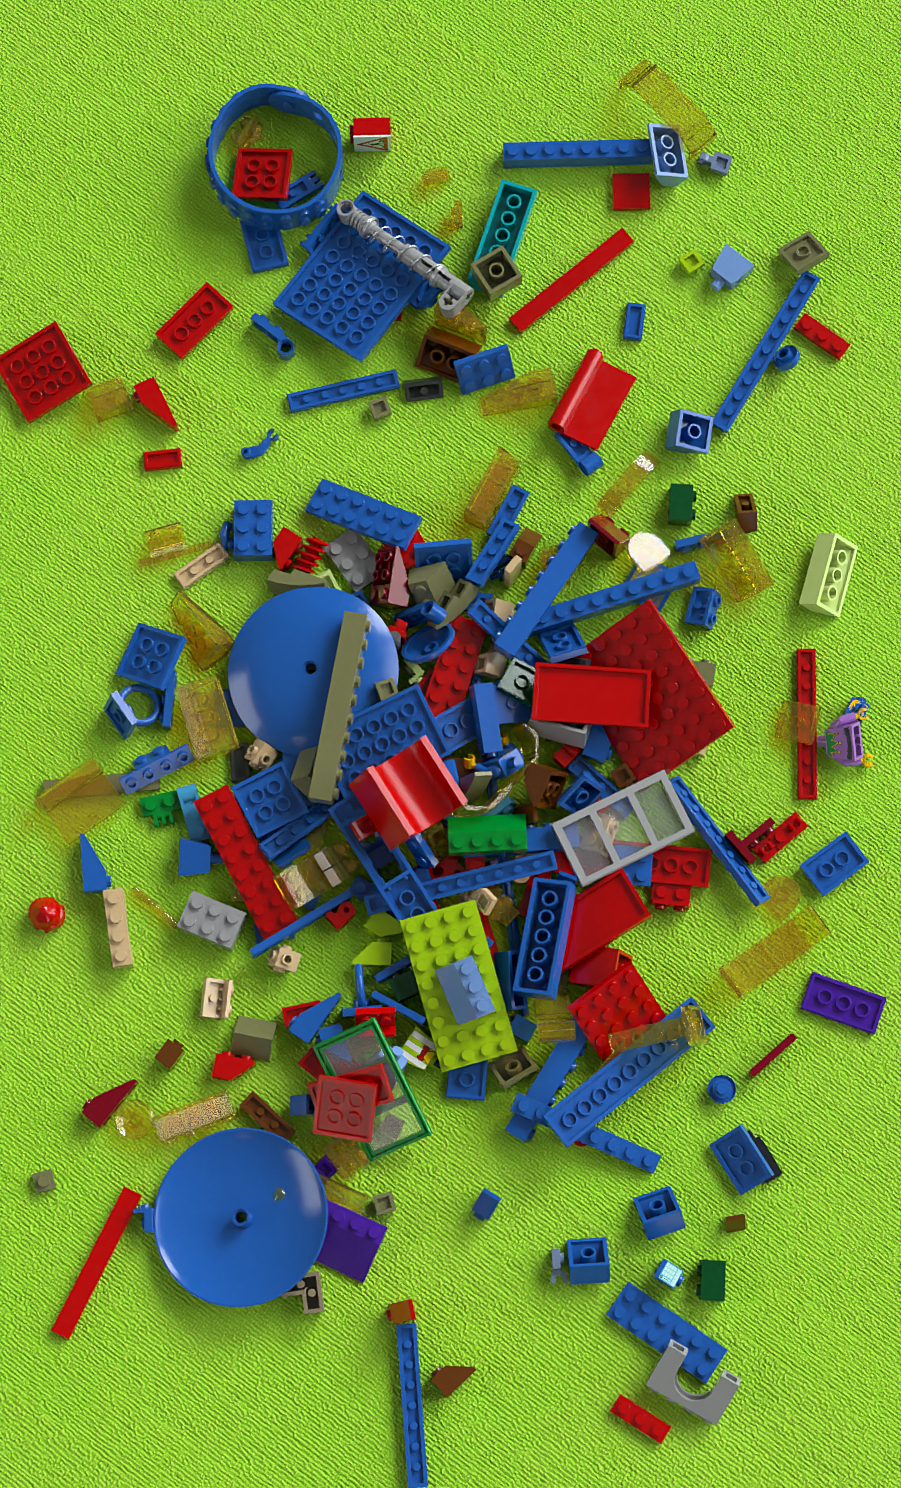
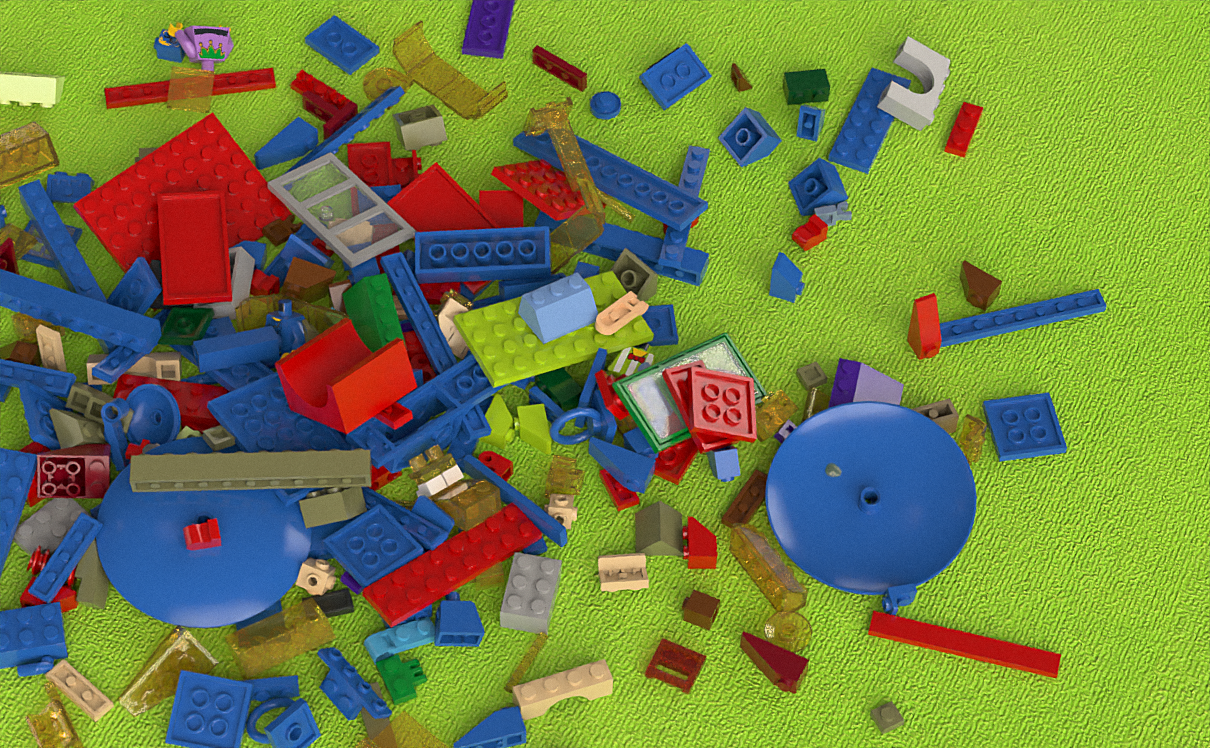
camera: 105 degrees left, 25 degrees down
none -> blue tile [28,512,103,604]
none -> red leg [183,518,221,550]
none -> blue slope [255,117,318,170]
none -> olive brick [393,104,447,151]
none -> clear yellow brick [545,455,585,499]
none -> light nougat plate [595,291,649,335]
none -> clear red plate [645,638,707,695]
none -> red leg [791,214,828,251]
none -> clear yellow bracket [960,414,987,466]
none -> blue plate [982,393,1067,462]

